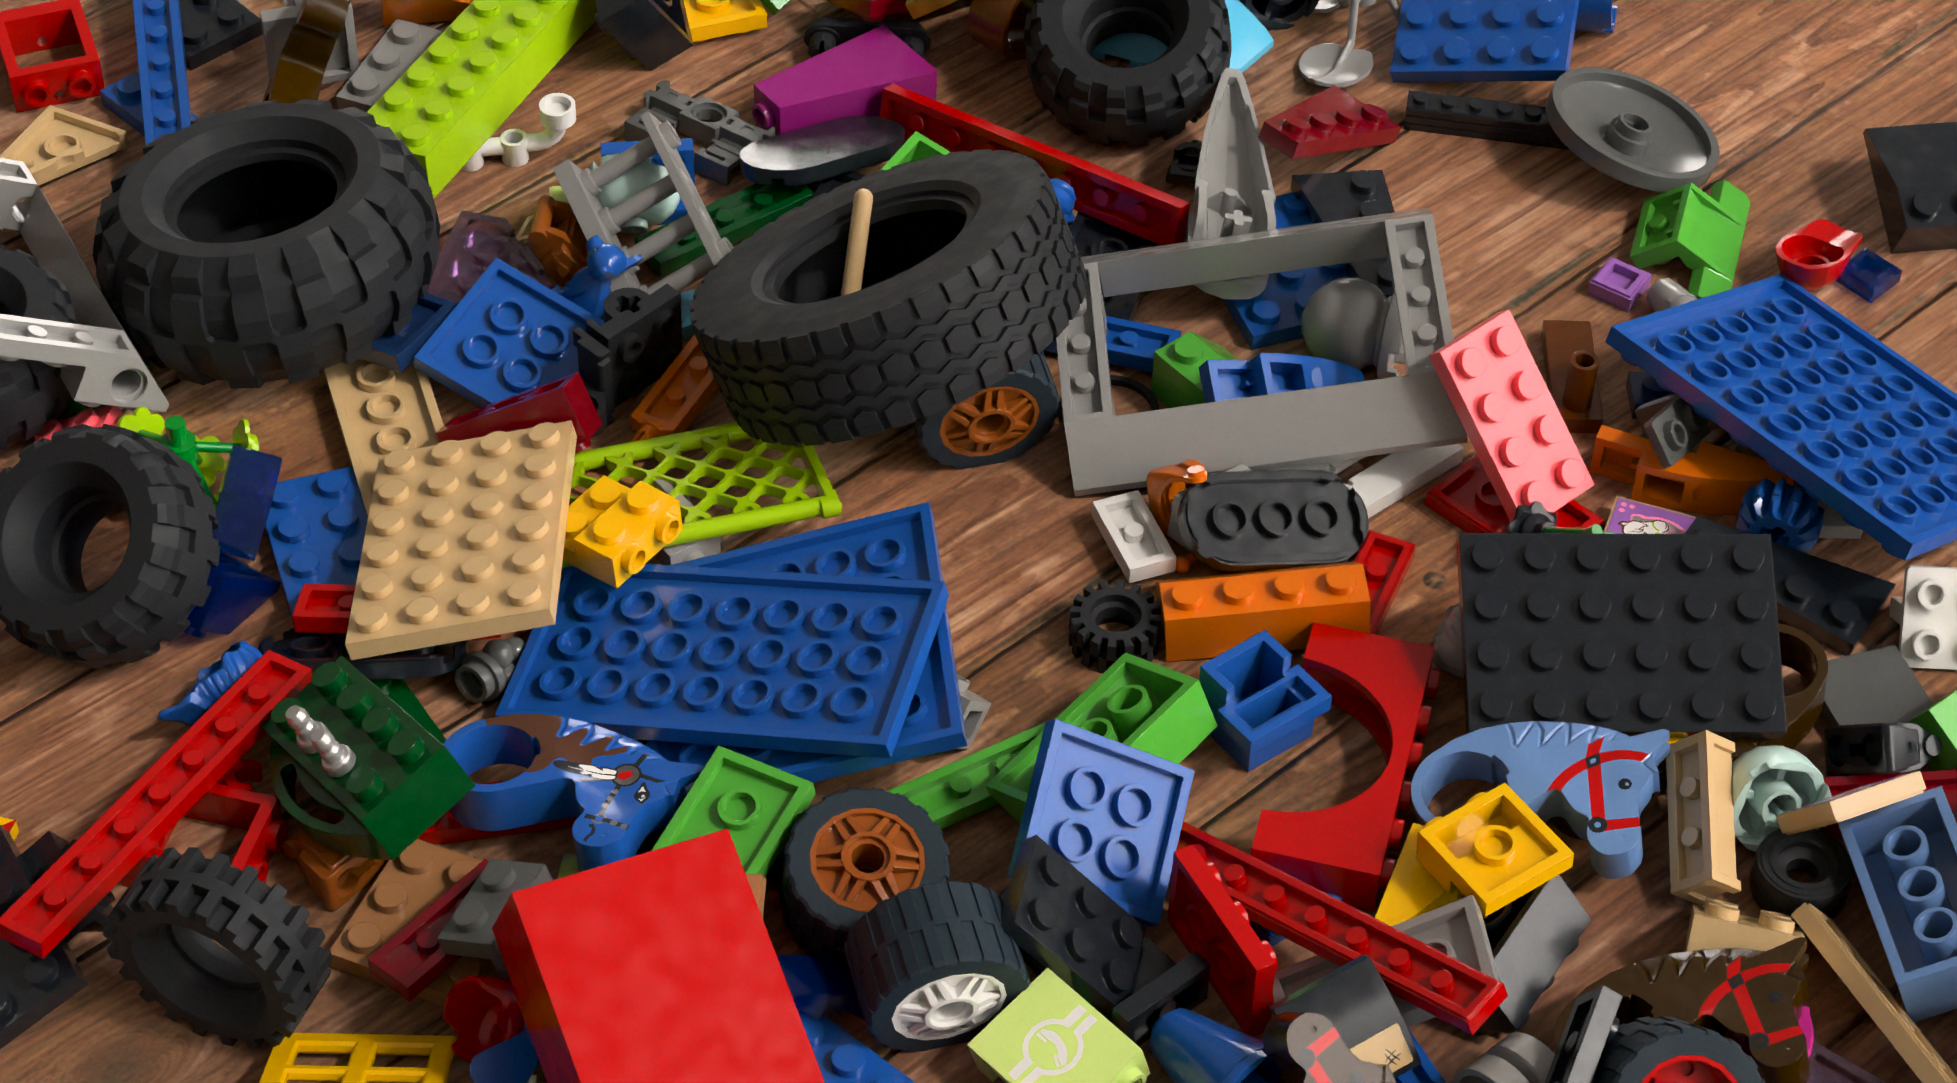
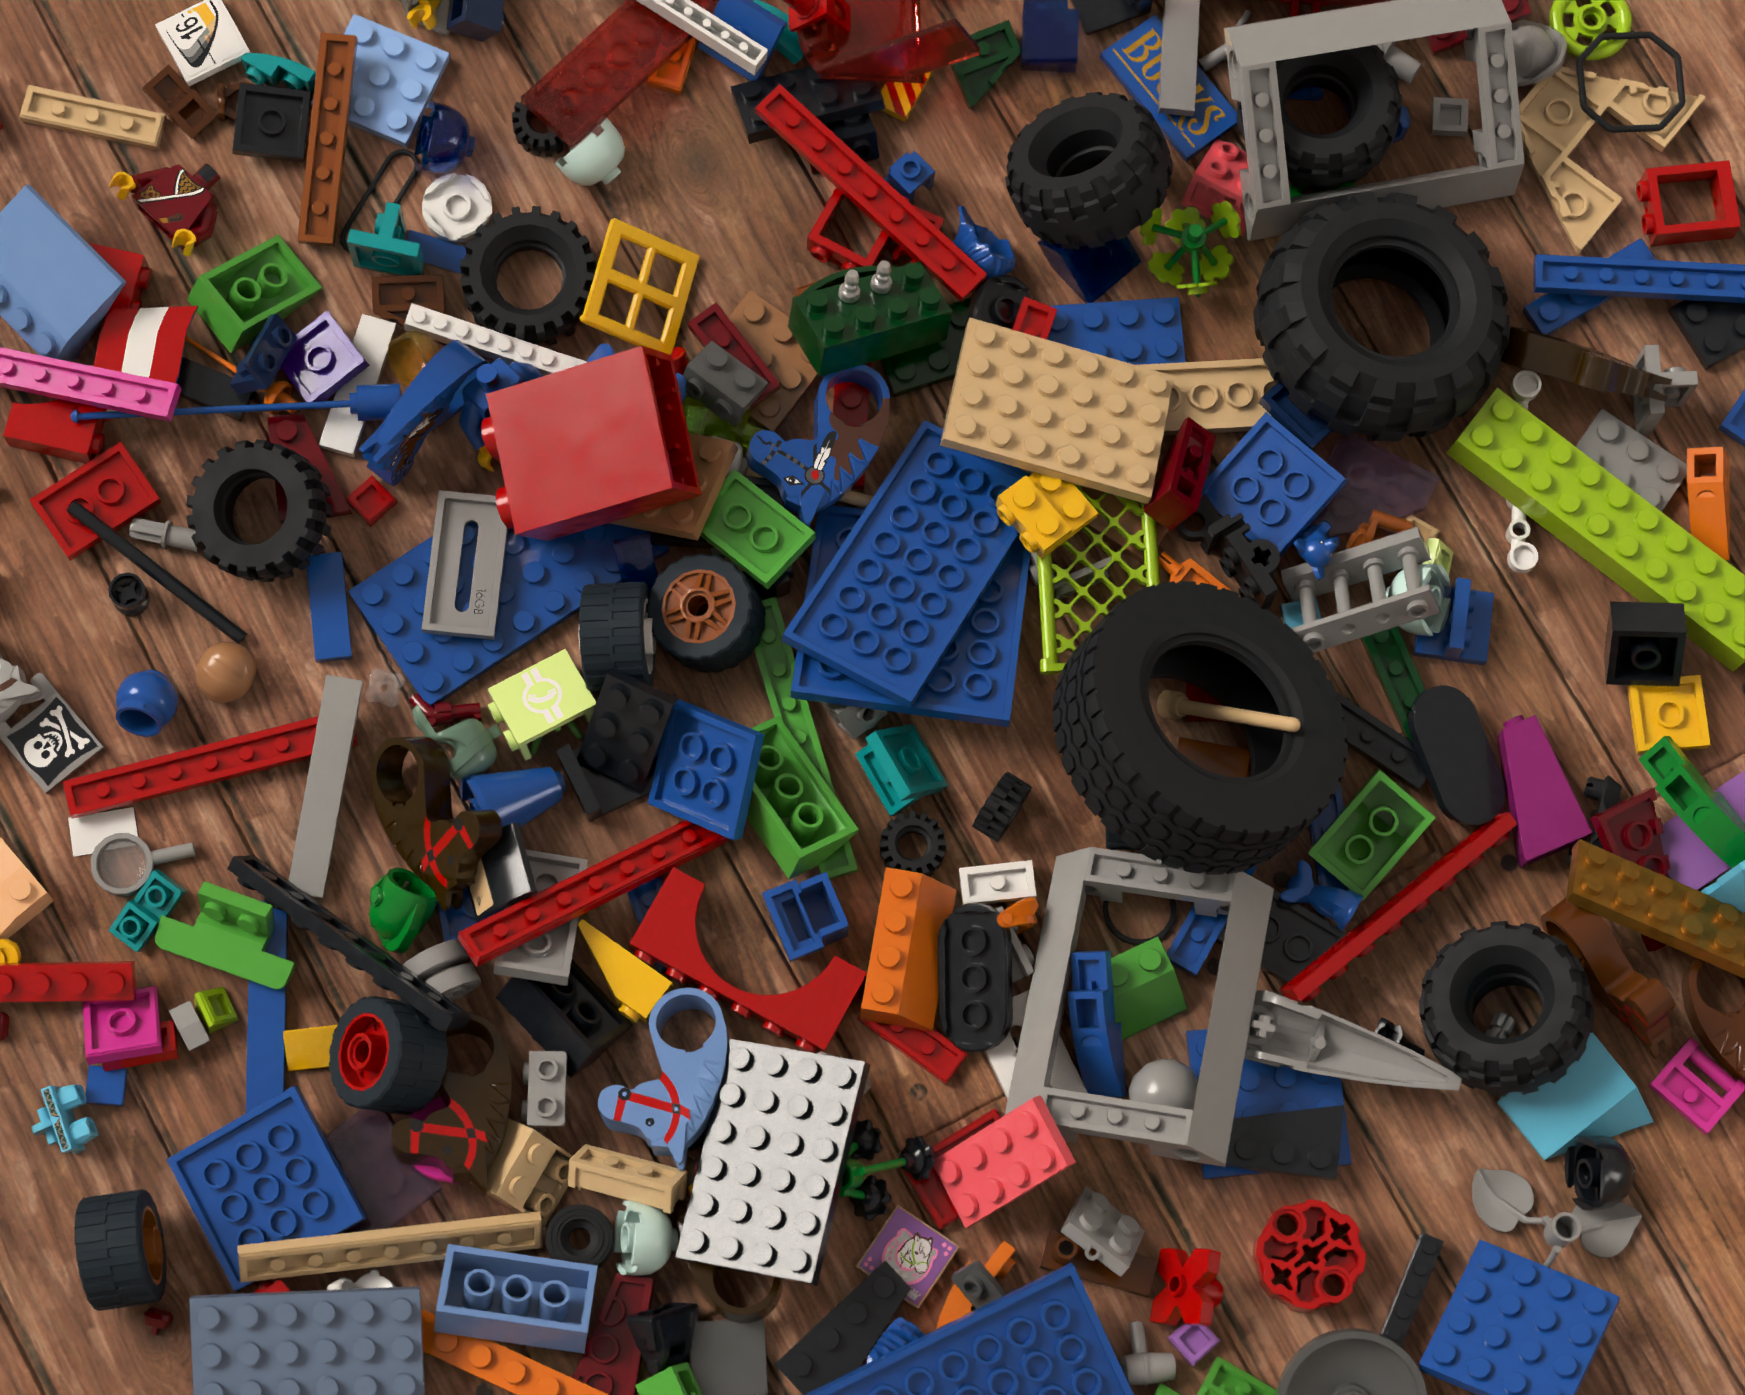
camera: 100 degrees right, 30 degrees up
black tyre [103,847,332,1049] -> none
clear blue slope [212,444,282,561] -> none
dark grey piece [624,80,775,186] -> none
red plate [1167,844,1278,1037] -> none
dark red wing [1258,85,1401,159] -> none
yellow plate [1416,783,1574,917] -> none
tan tile [1776,771,1927,835] -> none
none -> light grey bracket [522,1051,567,1132]
none -> teal bracket [855,724,949,816]
none -> blue window [884,151,935,205]
none -> black tyre [972,771,1032,842]
none -> light grey plate [1061,1186,1145,1277]
none -> red plant [1150,1248,1223,1327]
none -> red connector [1252,1199,1366,1313]

